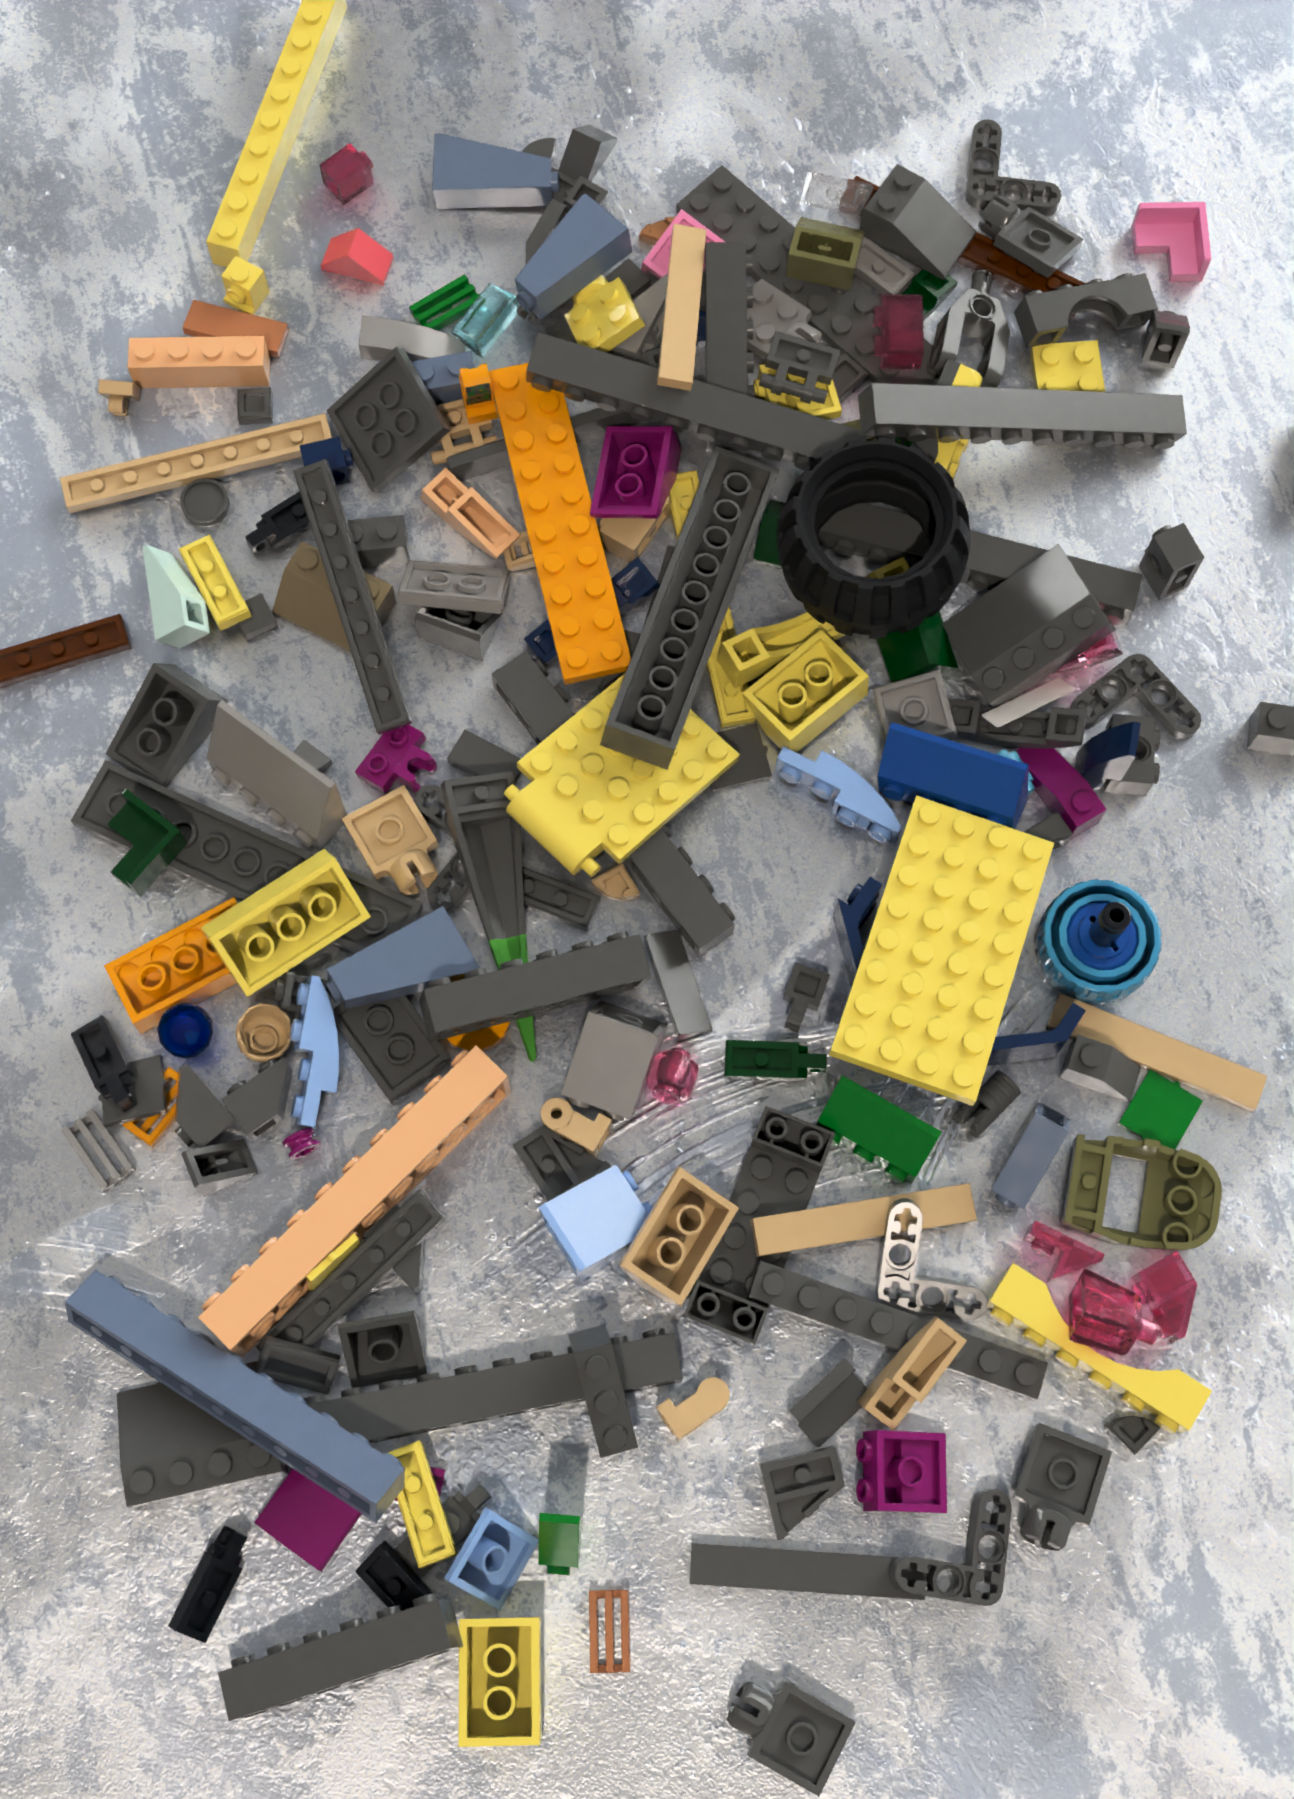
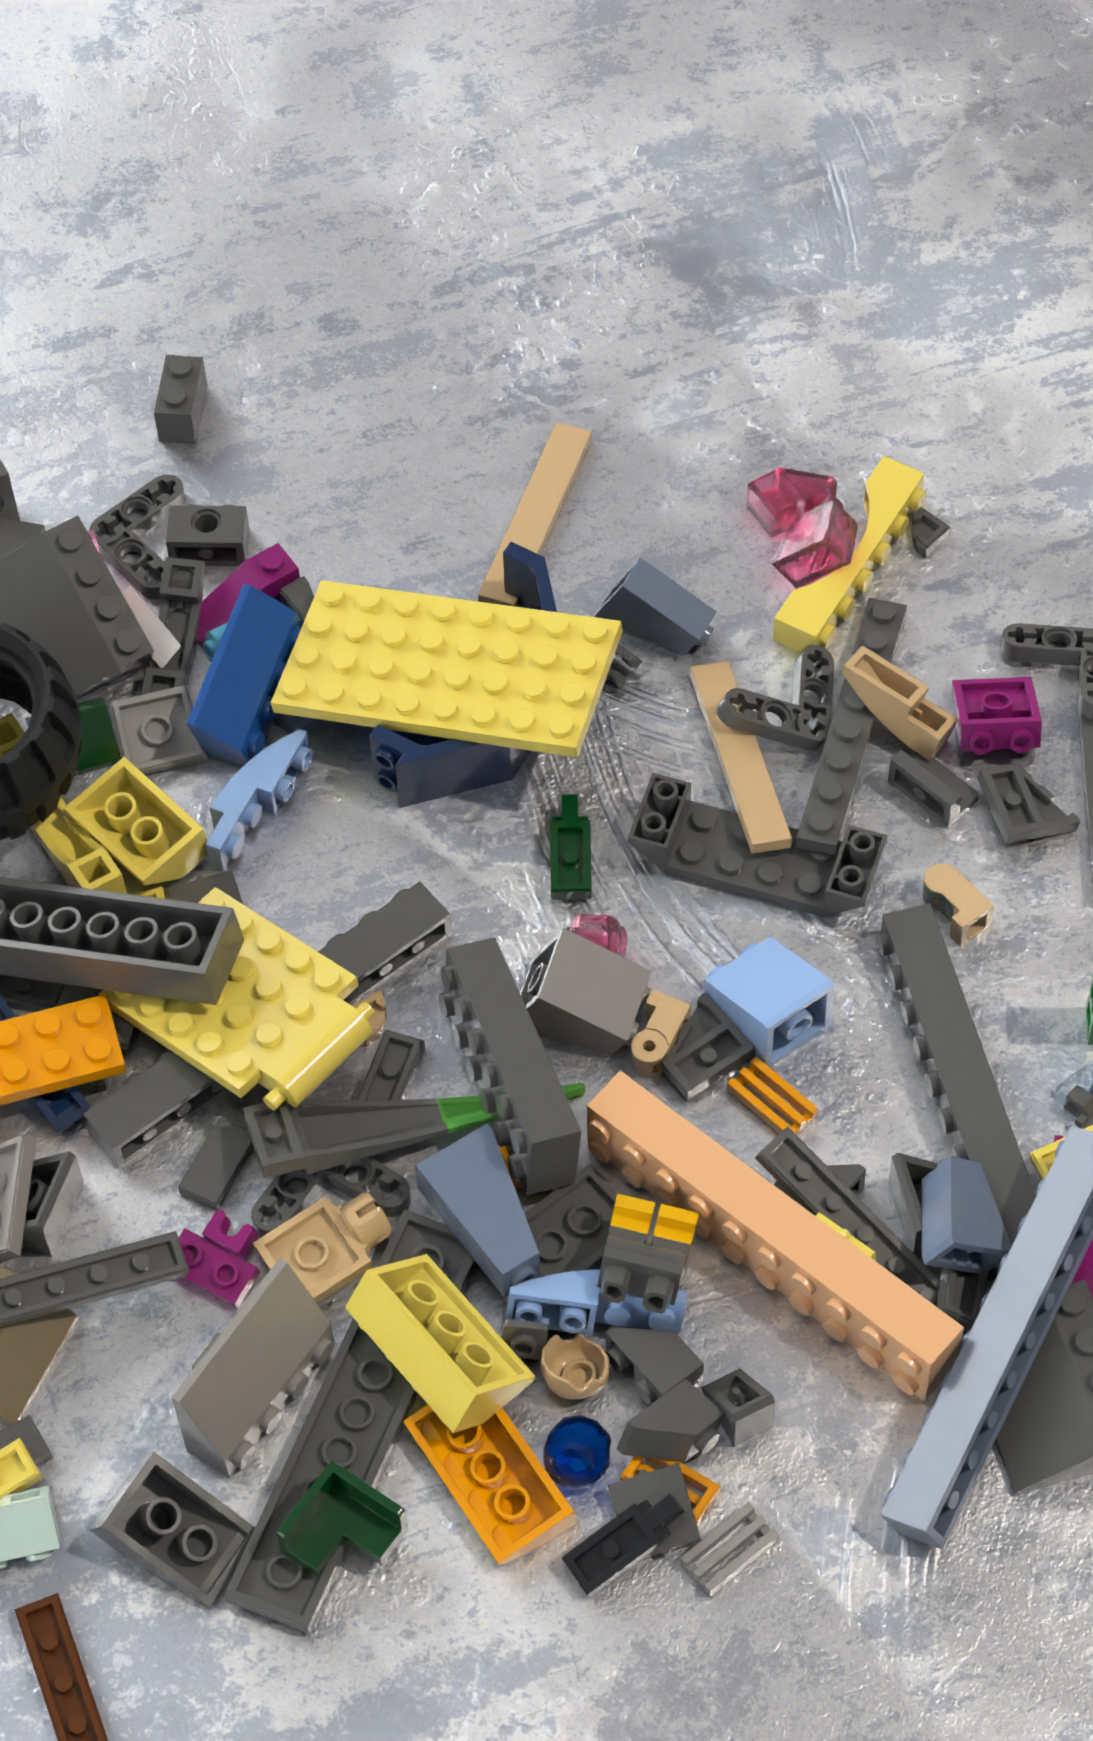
camera: 90 degrees left, 15 degrees down
magenta bush [282,1127,321,1160] -> none
dark grey arch [568,1324,638,1458] -> none
tan slope [619,1167,739,1306] -> none
slope [644,930,713,1042] -> none
dark grey plate [783,963,830,1033] -> none
green slope [816,1075,942,1184] -> none
dark grey plate [1013,1423,1112,1551] -> none
clear pink slope [1023,1221,1105,1283] -> none
dark azure wheel [1035,879,1162,1005] -> none
dark grey slope [1059,1034,1141,1102] -> none
olive slope [1061,1134,1222,1250] -> none
dark blue slope [1075,721,1141,790] -> none
green piece [1118,1069,1203,1149] -> none
none -> dark grey hips [597,1193,699,1314]
none -> light orange tile [727,1056,818,1135]
none -> sand blue slope [922,1156,1012,1275]

